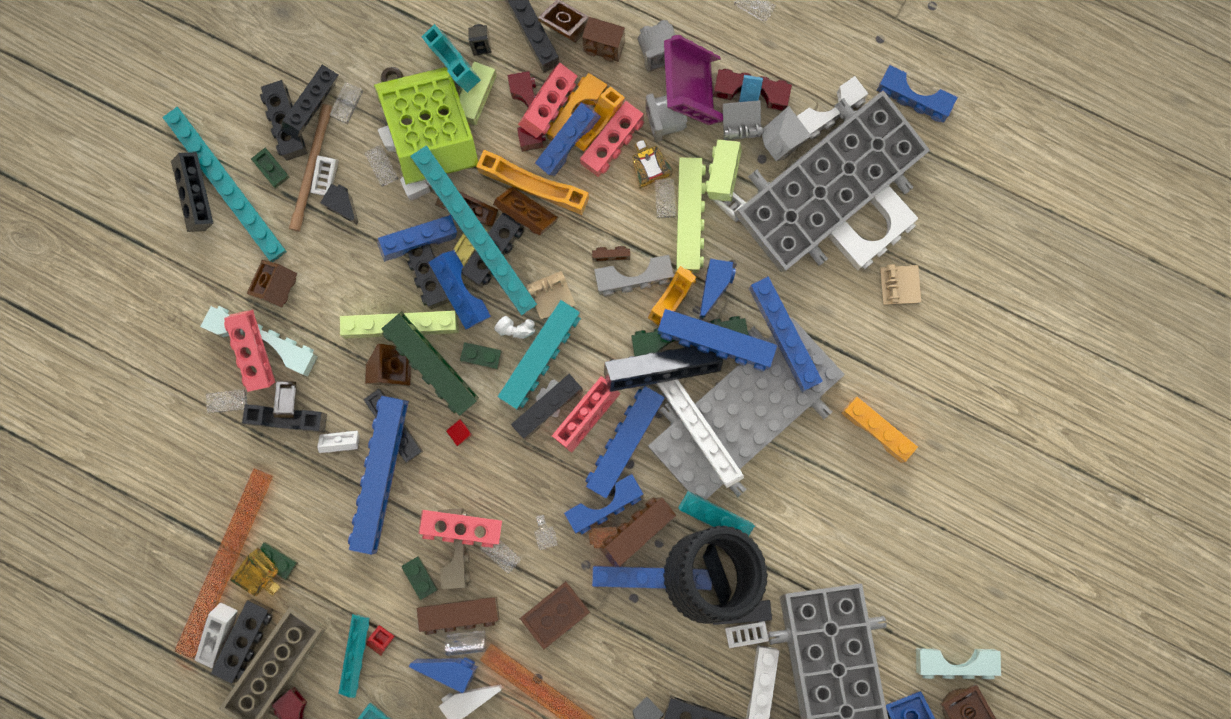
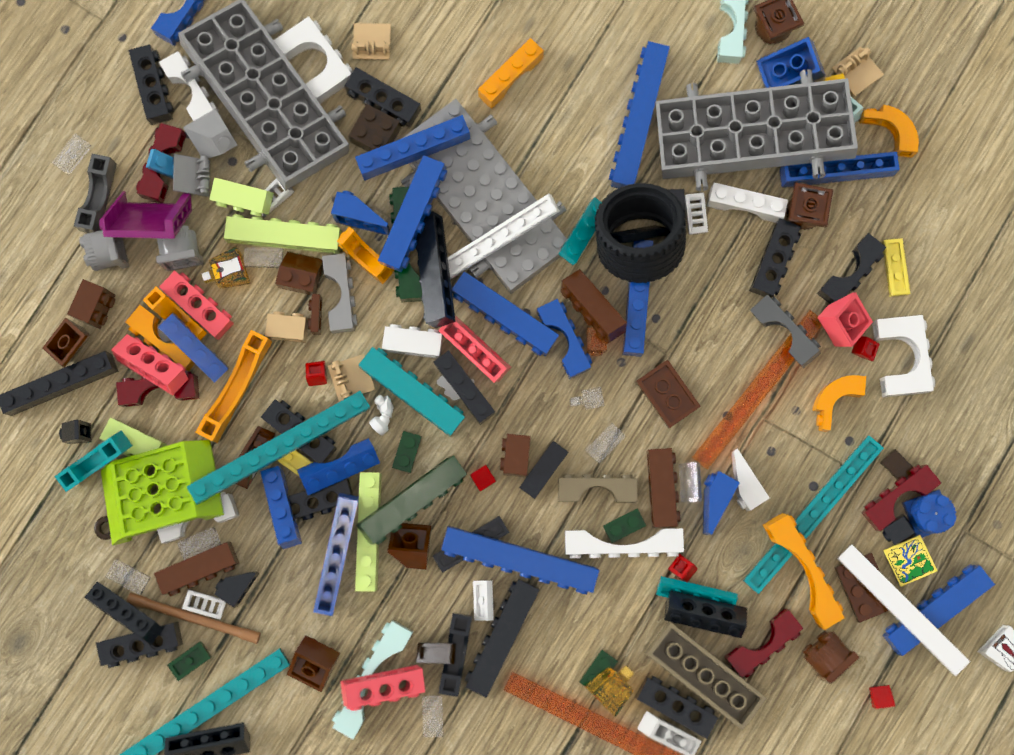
camera: 90 degrees left, 0 degrees up
coral brick [418,510,502,548] -> none
reddish brown plate [493,187,558,236] -> none
none -> dark grey arch [74,154,117,233]
none -> black brick [128,44,174,125]
none -> reddish brown brick [154,542,239,597]
none -> tan brick [265,311,308,343]
none -> reddish brown slope [275,251,323,295]
none -> red slope [306,361,327,386]
none -> brick [313,493,359,616]
none -> black brick [344,67,421,128]
none -> dark brown brick [348,104,401,152]
none -> white brick [382,324,443,358]
none -> black brick [464,579,539,698]
none -> reddish brown brick [500,434,530,477]
none -> black tile [519,441,569,499]
none -> white arch [565,528,684,558]
none -> blue brick [608,41,670,188]
none -> black brick [664,590,747,638]

